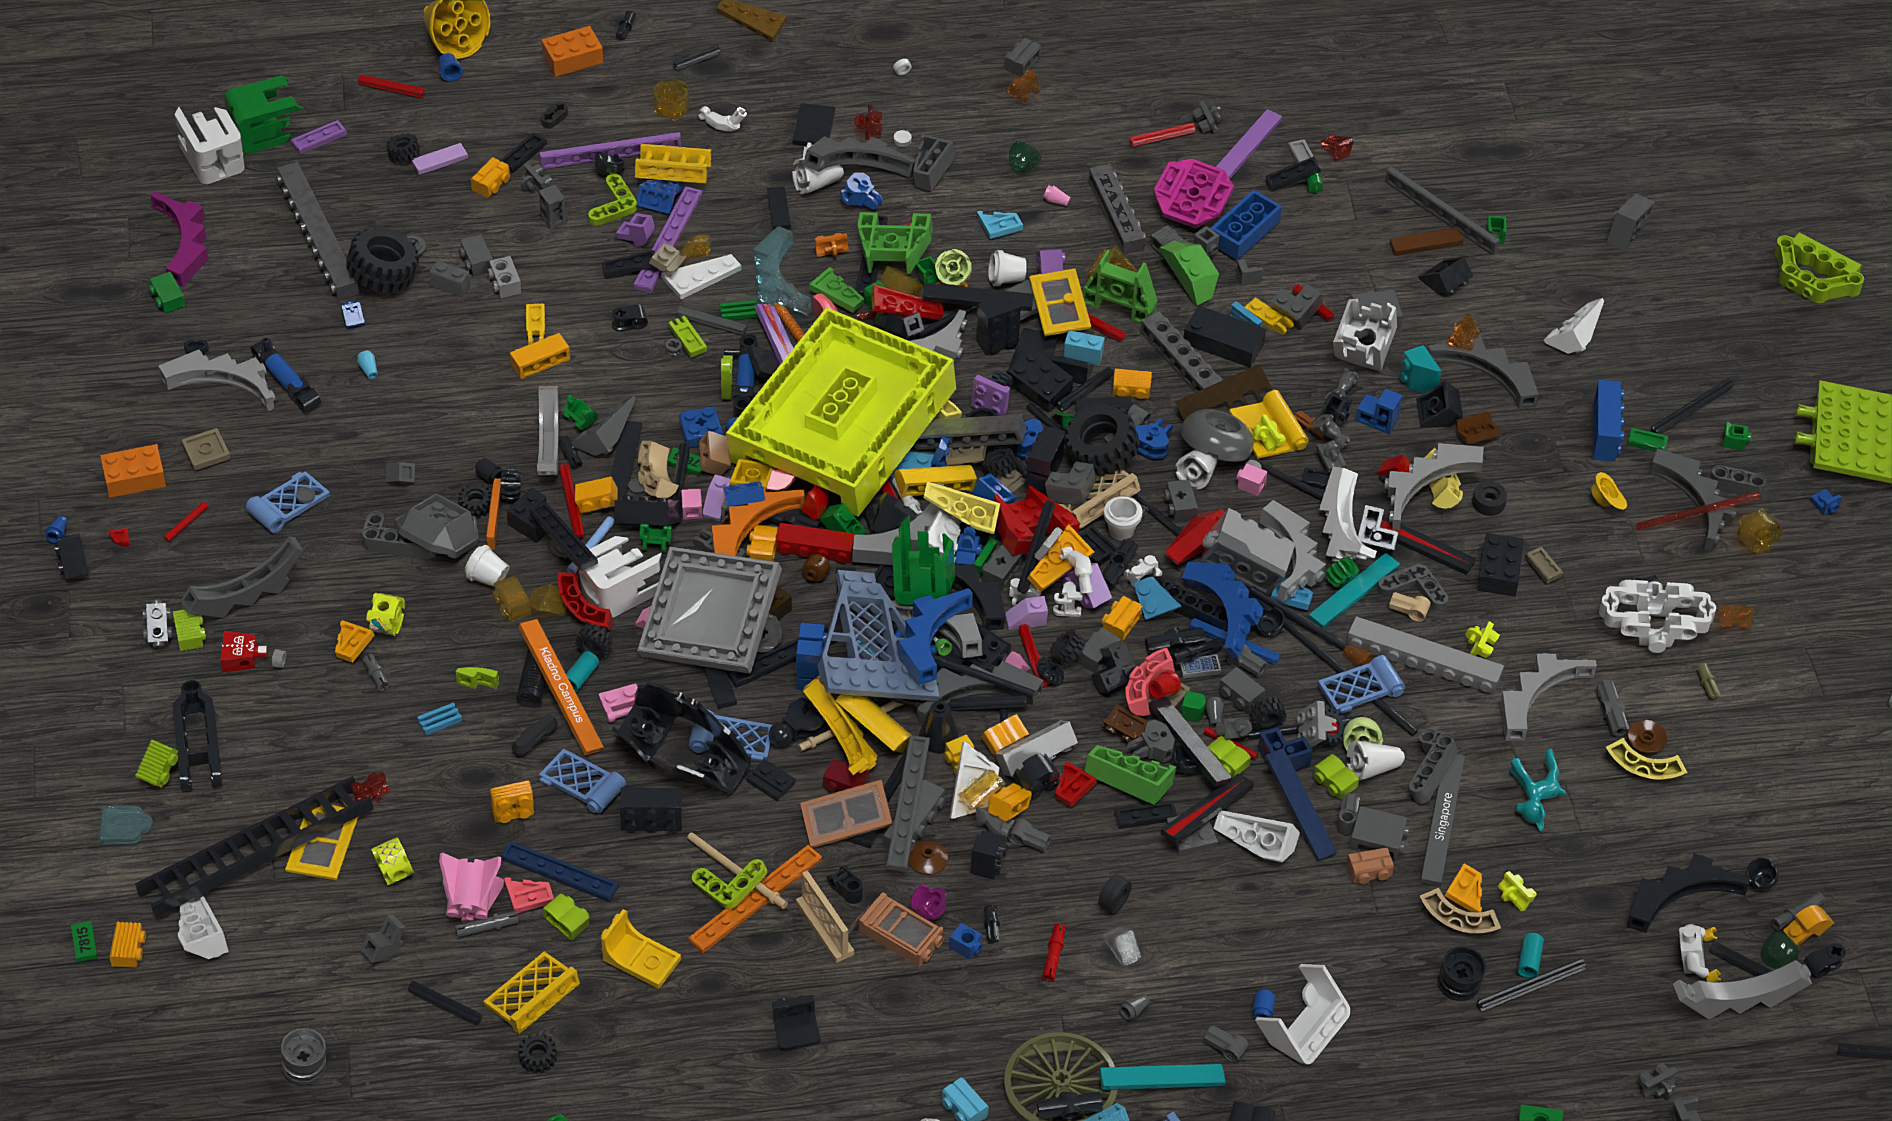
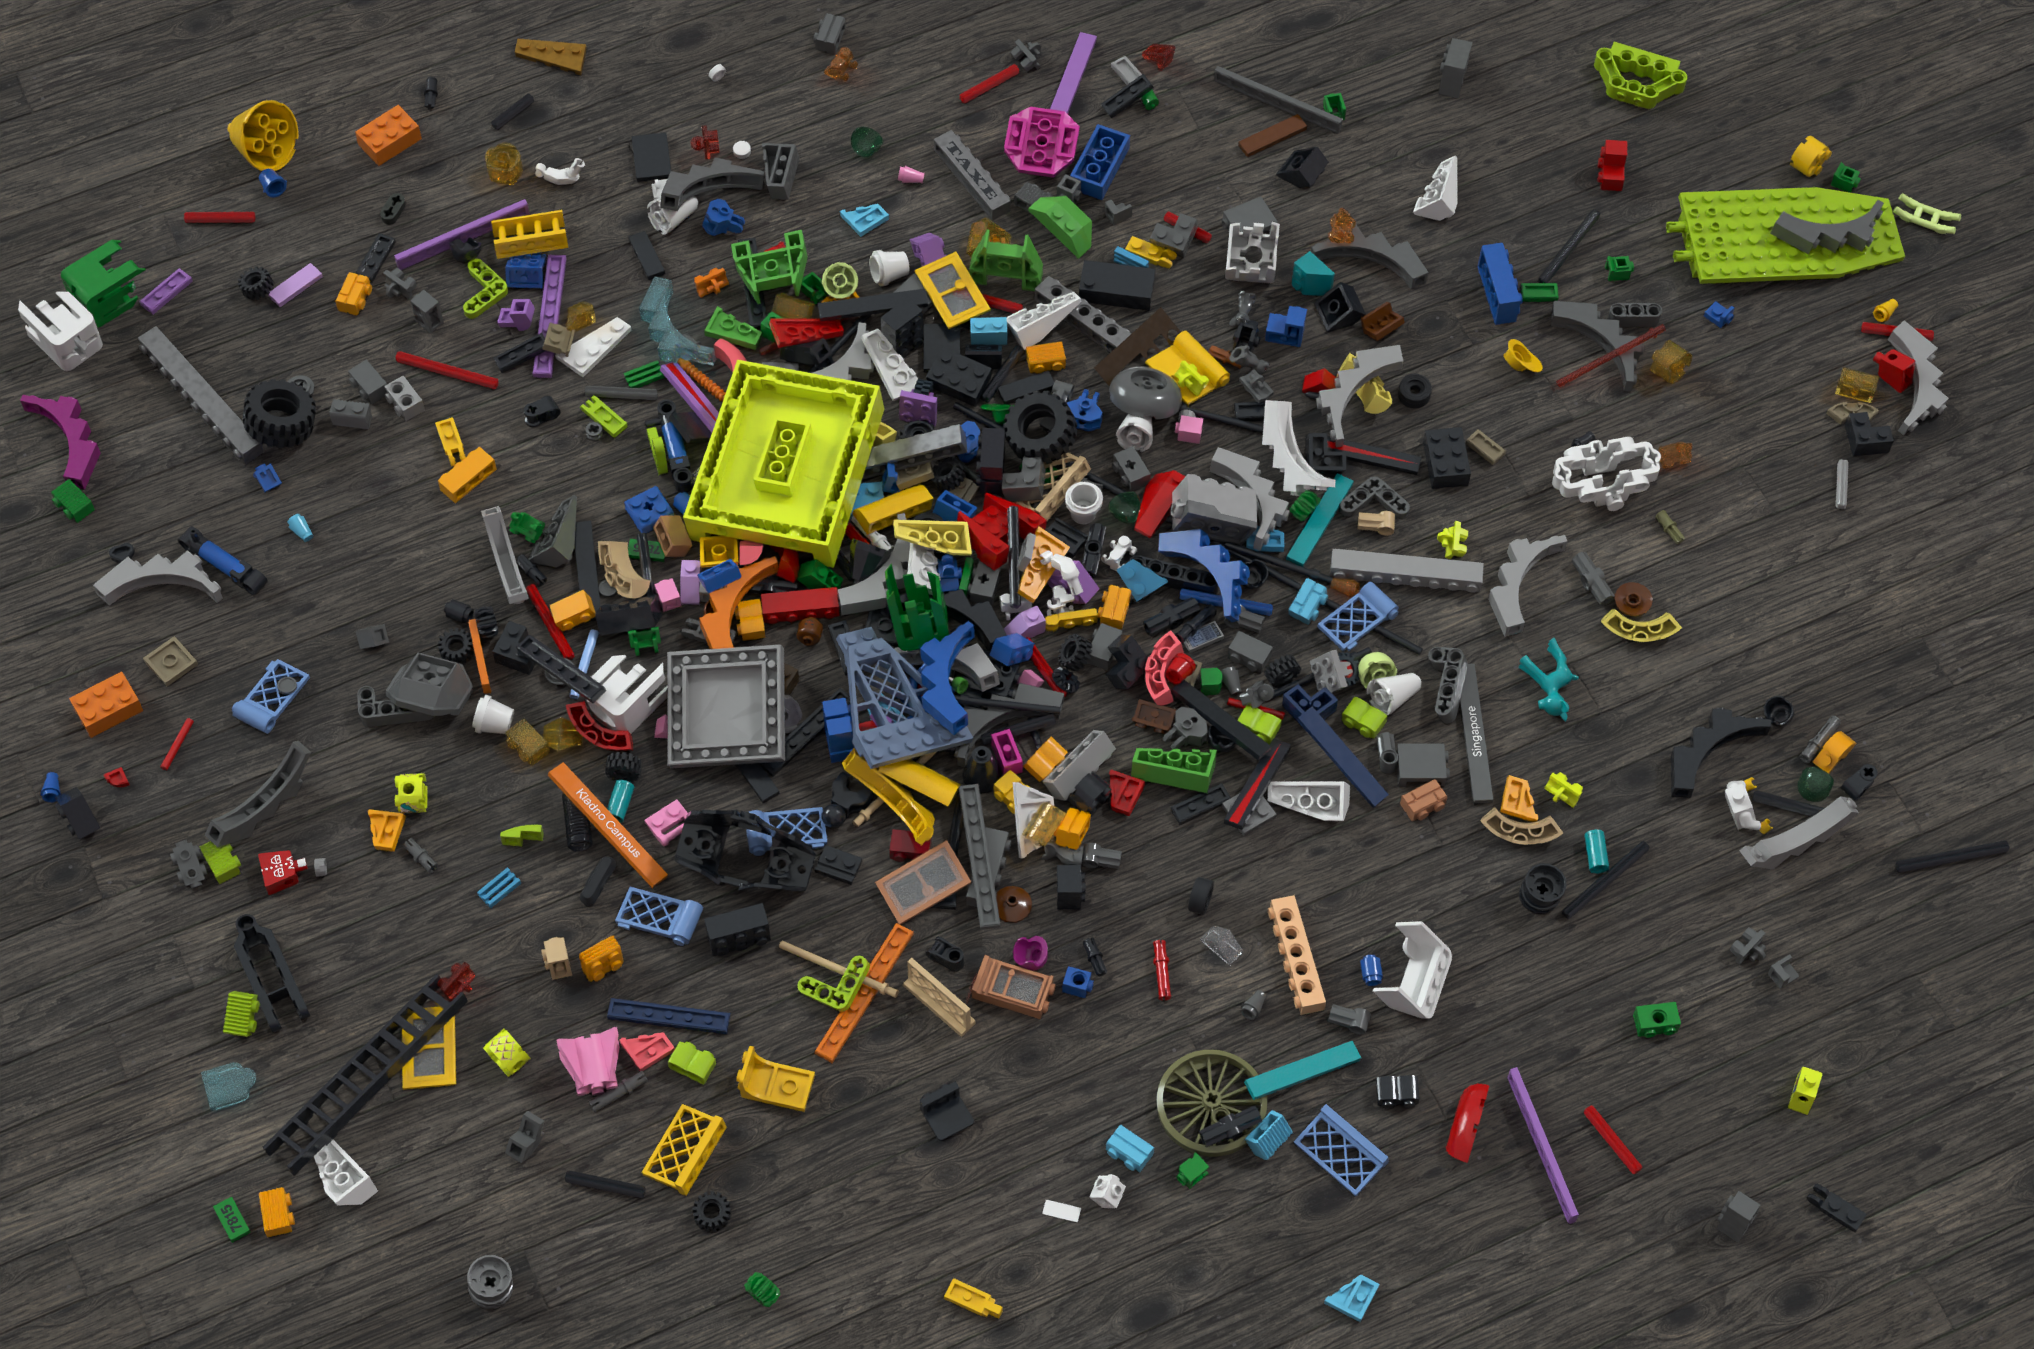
camera: 15 degrees left, 10 degrees up
none -> red axle [395,351,499,389]
none -> tan brick [541,937,572,980]
none -> white wing [861,329,918,401]
none -> blue brick [990,633,1035,666]
none -> dark pink brick [991,729,1023,775]
none -> white wedge [1007,292,1082,350]
none -> yellow hinge [1045,608,1097,632]
none -> clear green helmet [1108,492,1141,523]
none -> light nougat brick [1268,895,1326,1015]
none -> medium azure brick [1288,578,1328,625]
none -> red brick [1598,140,1627,191]

